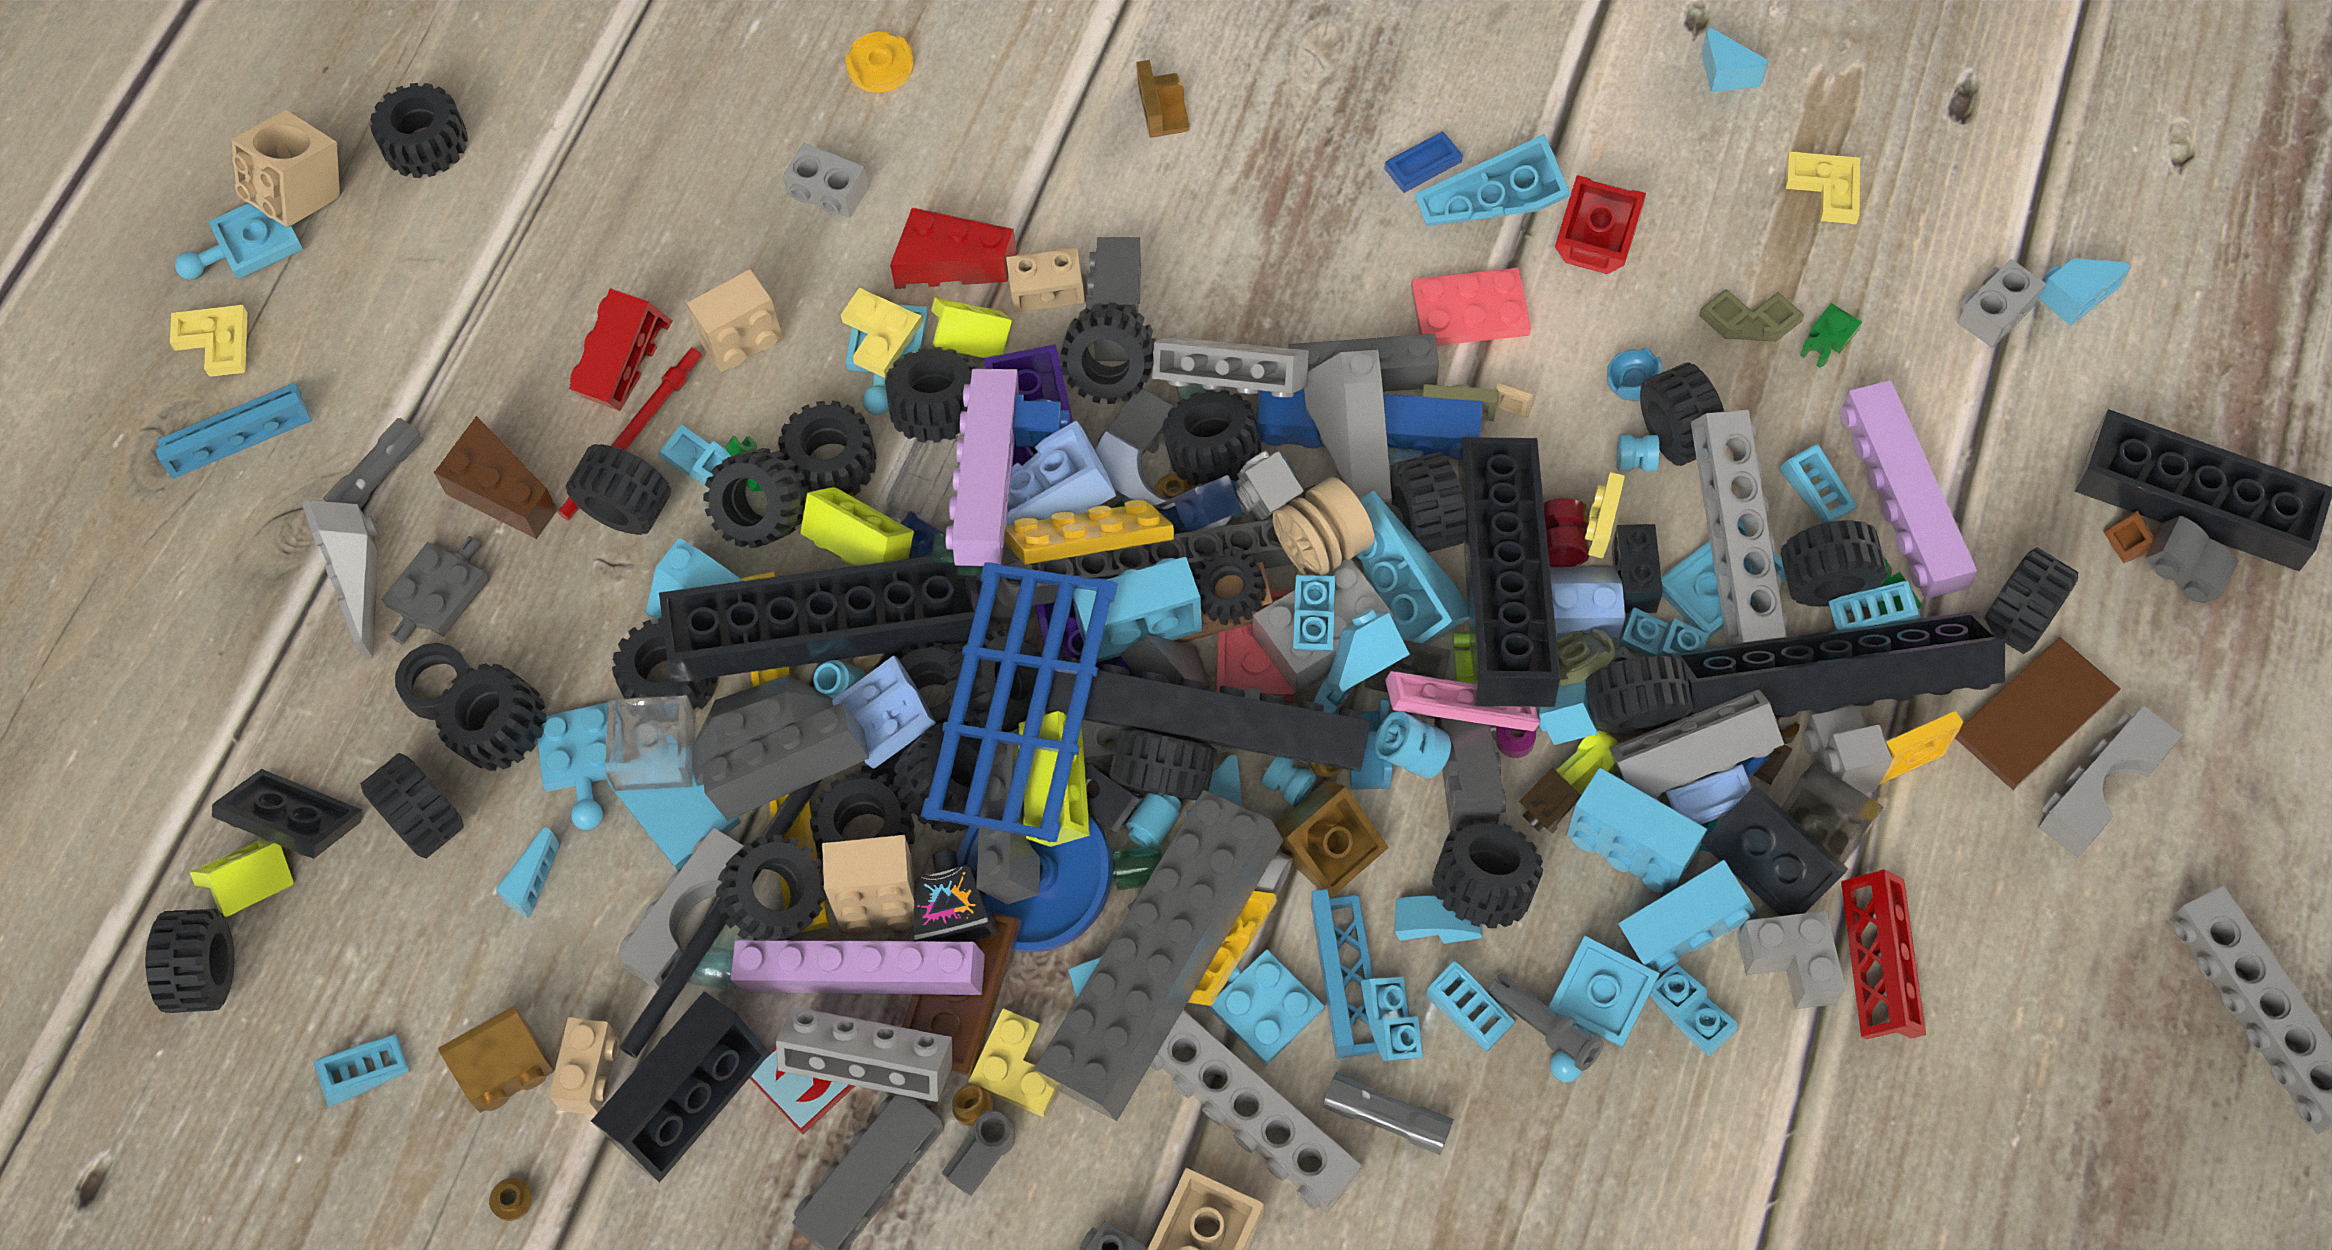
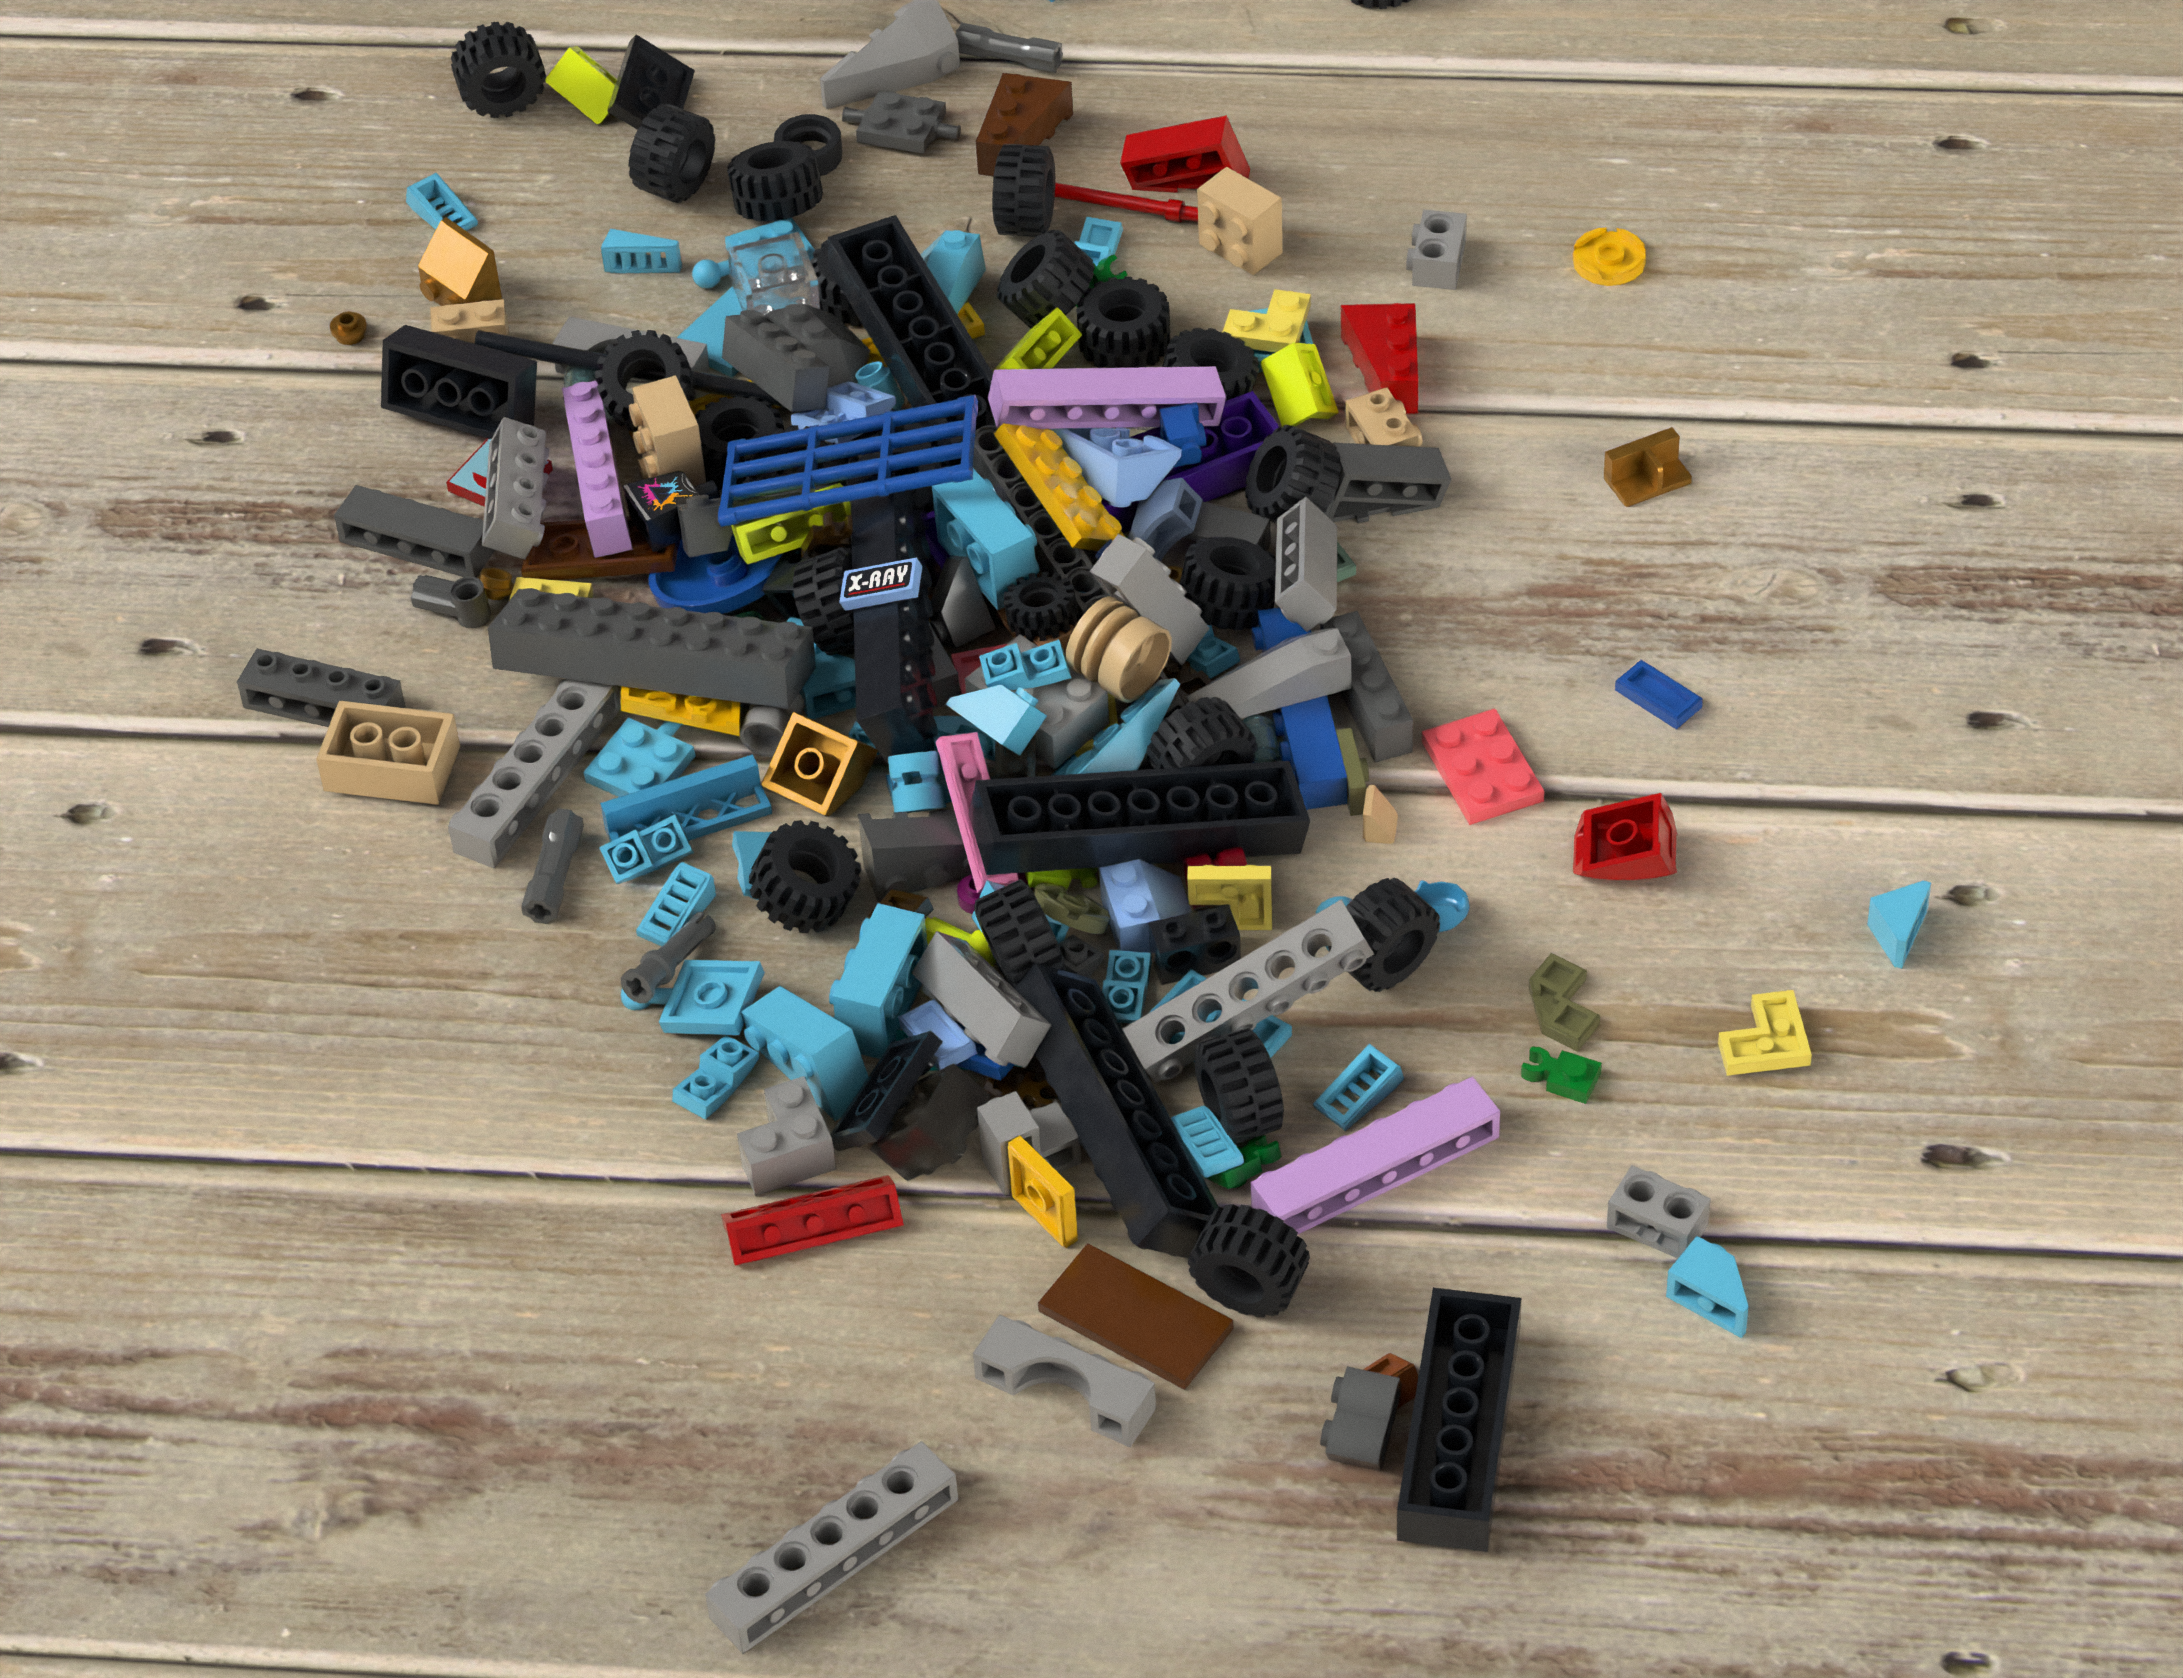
camera: 75 degrees right, 15 degrees down
medium azure wedge [1414,134,1571,226] -> none
none -> dark brown plate [801,512,853,559]
none -> tile [839,557,922,611]

